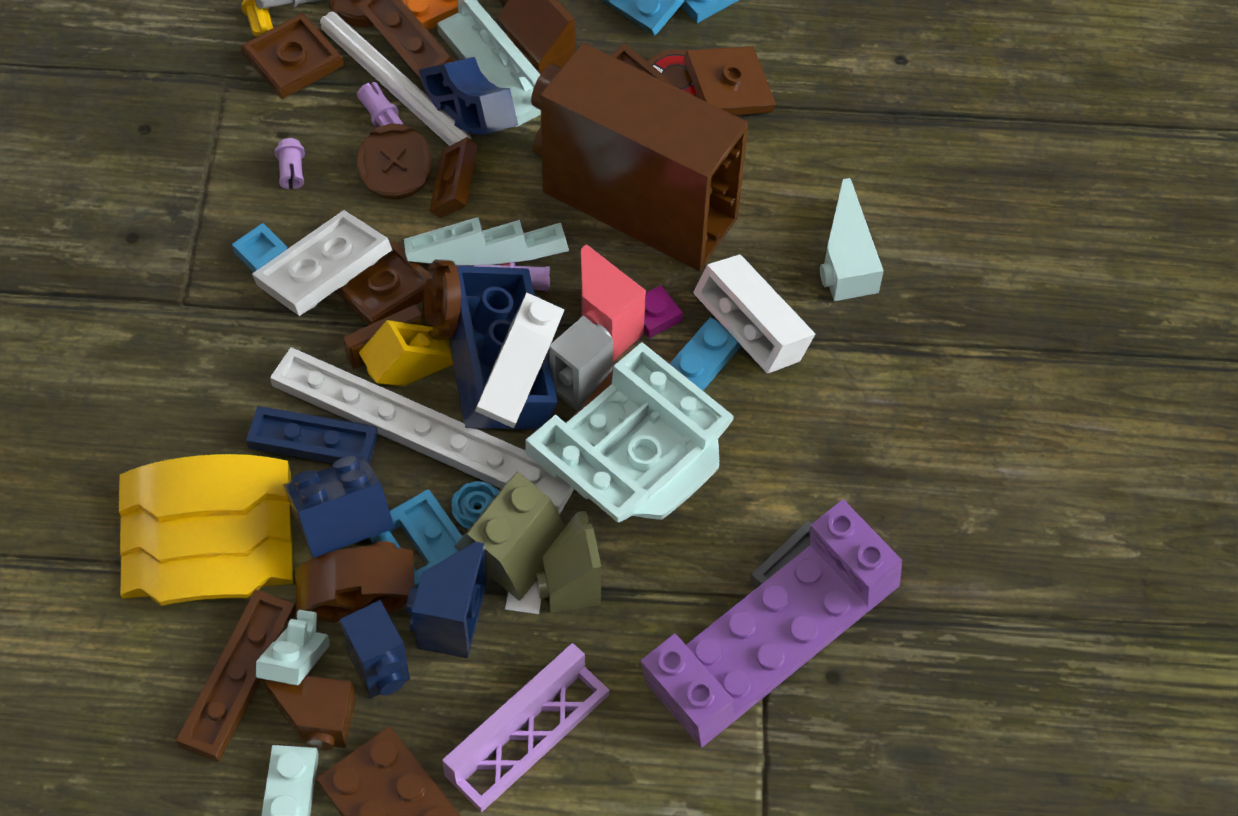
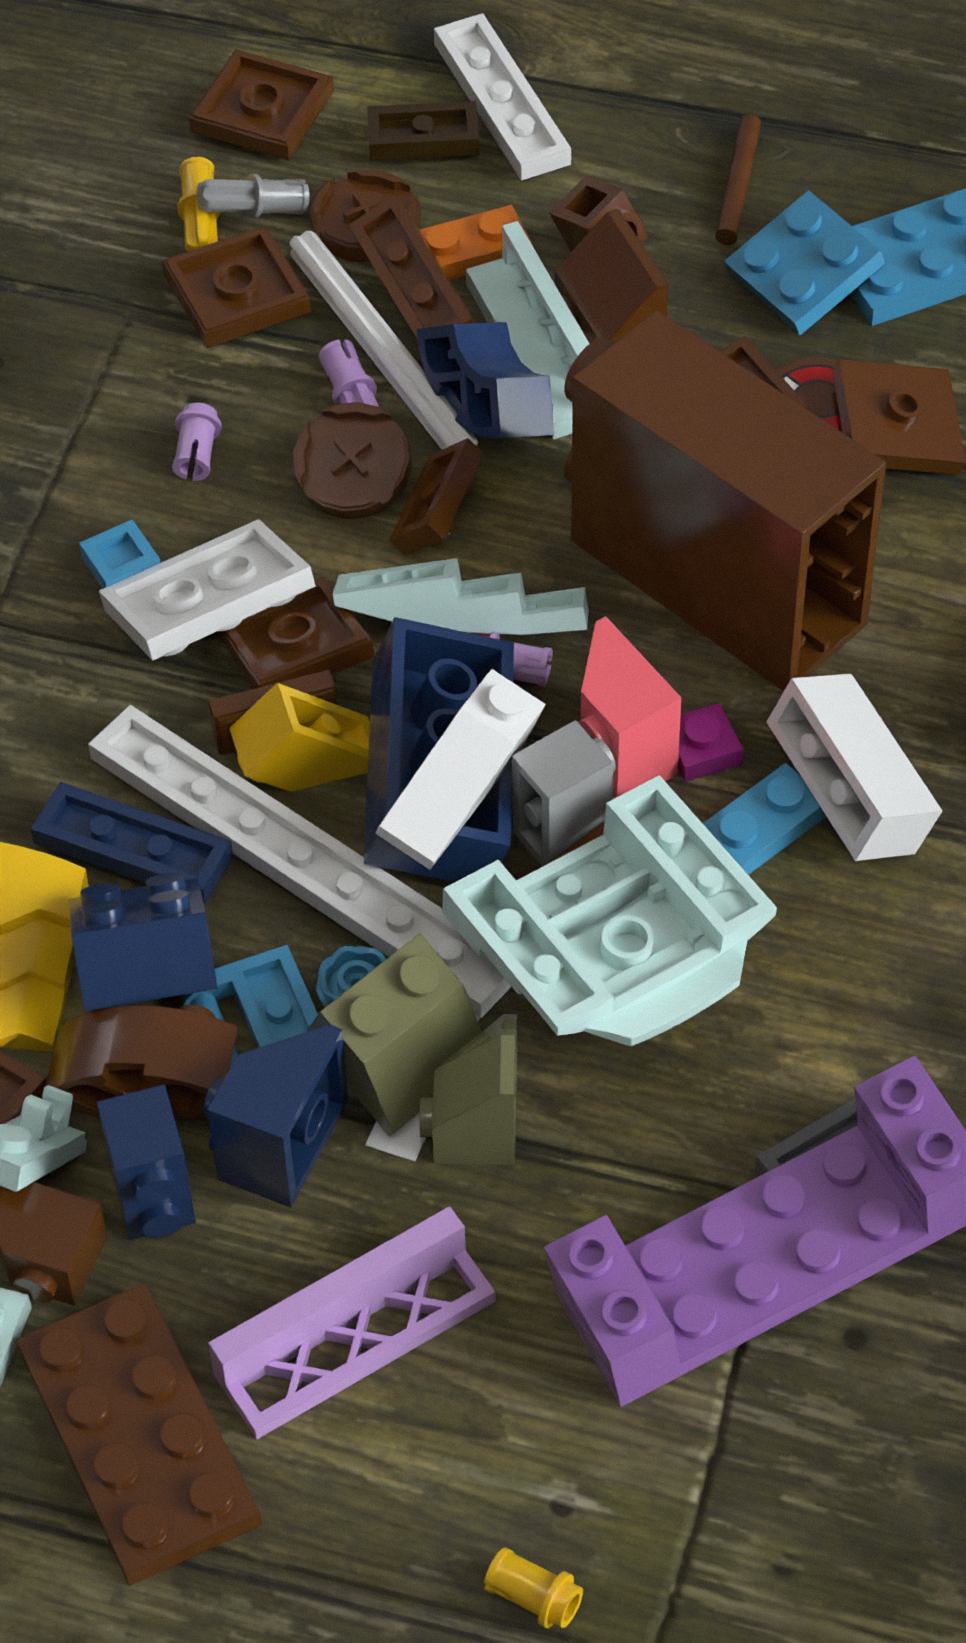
camera: 15 degrees right, 5 degrees down
reddish brown tile [423,259,461,340] -> none

